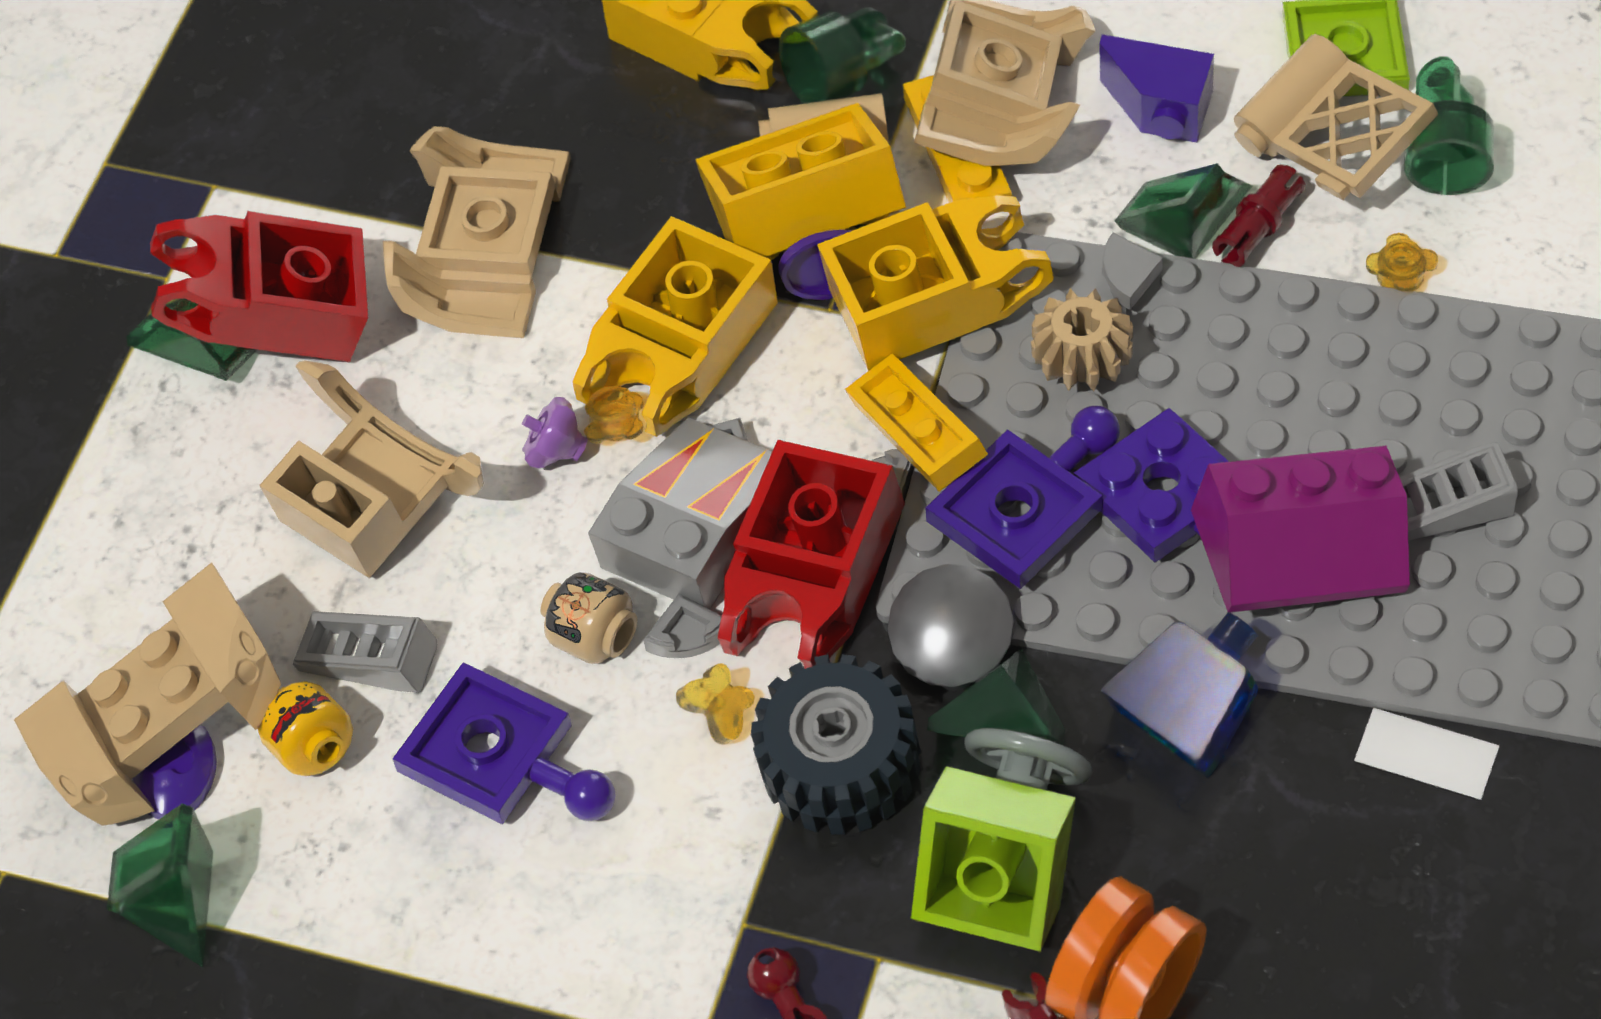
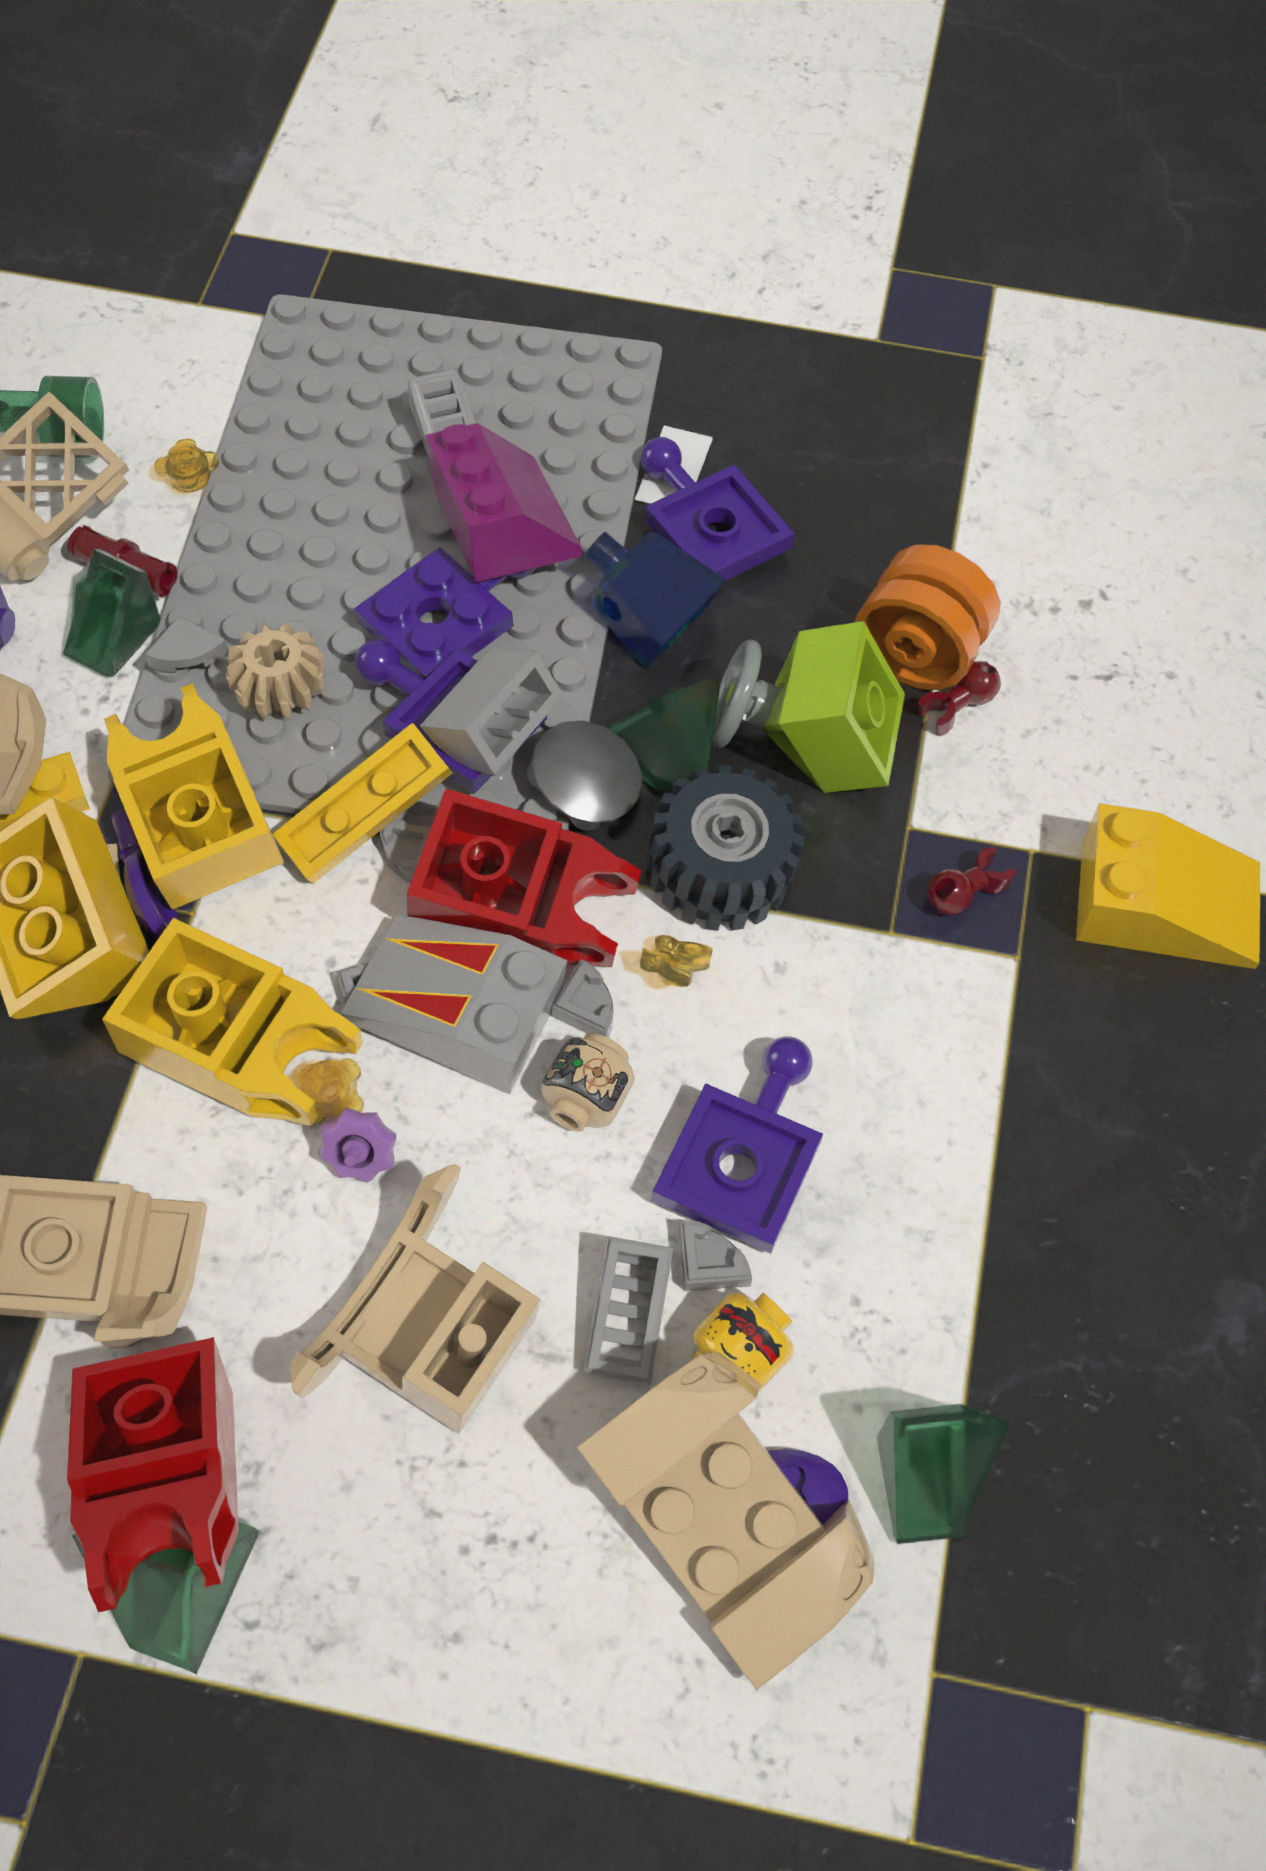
camera: 105 degrees left, 5 degrees up
none -> light grey brick [420,648,564,775]
none -> dark purple plate [640,437,795,591]
none -> light grey tile [679,1221,752,1291]

